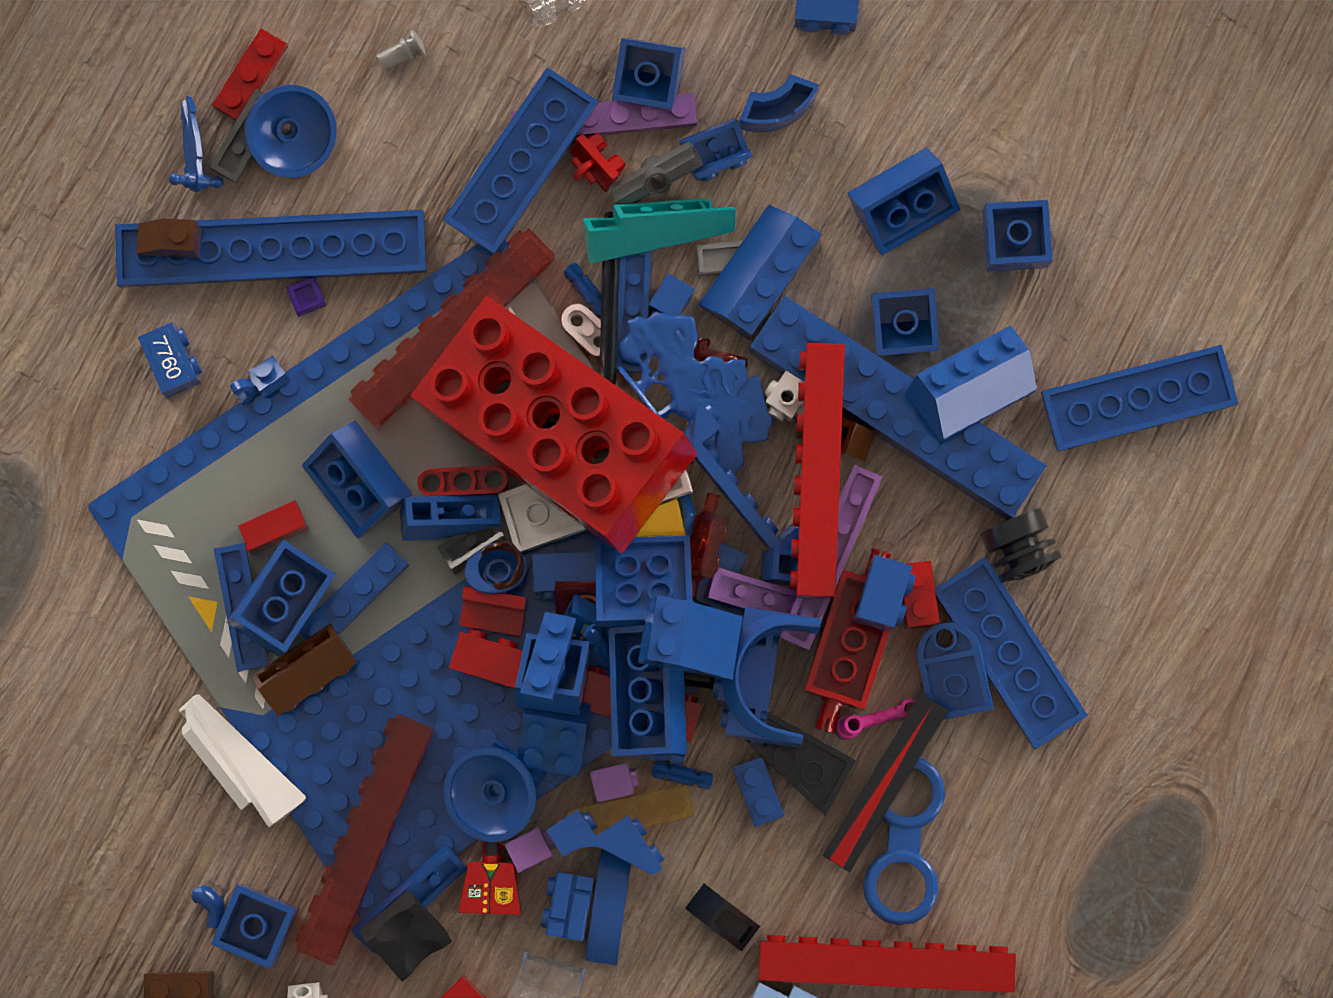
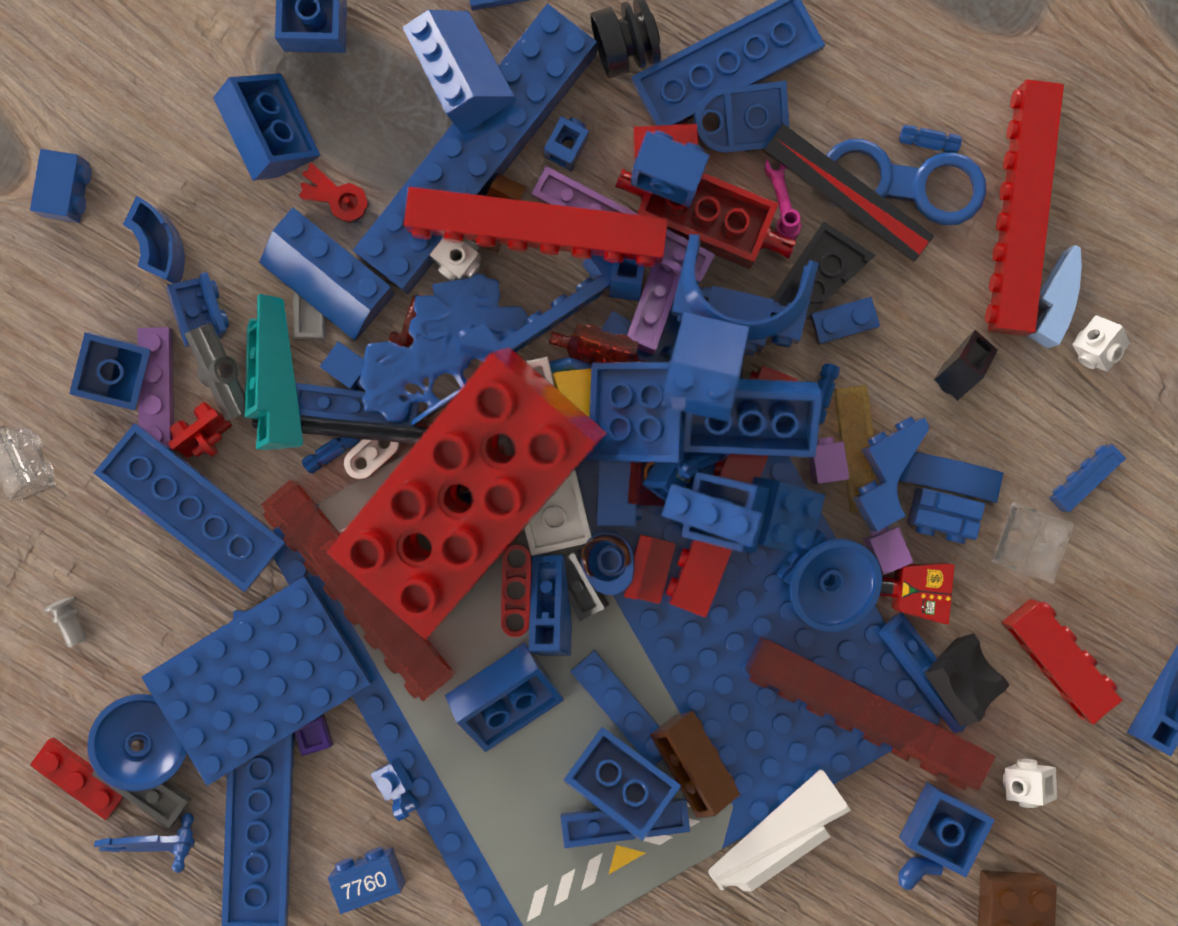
camera: 85 degrees left, 5 degrees up
reddish brown slope [136,218,201,258] -> none
red panel [238,500,309,555] -> none
blue slope [871,288,939,356] -> none
none -> blue plate [141,575,372,786]
none -> red piece [299,163,369,223]
none -> blue brick [544,116,589,172]
none -> blue axle [899,124,962,153]

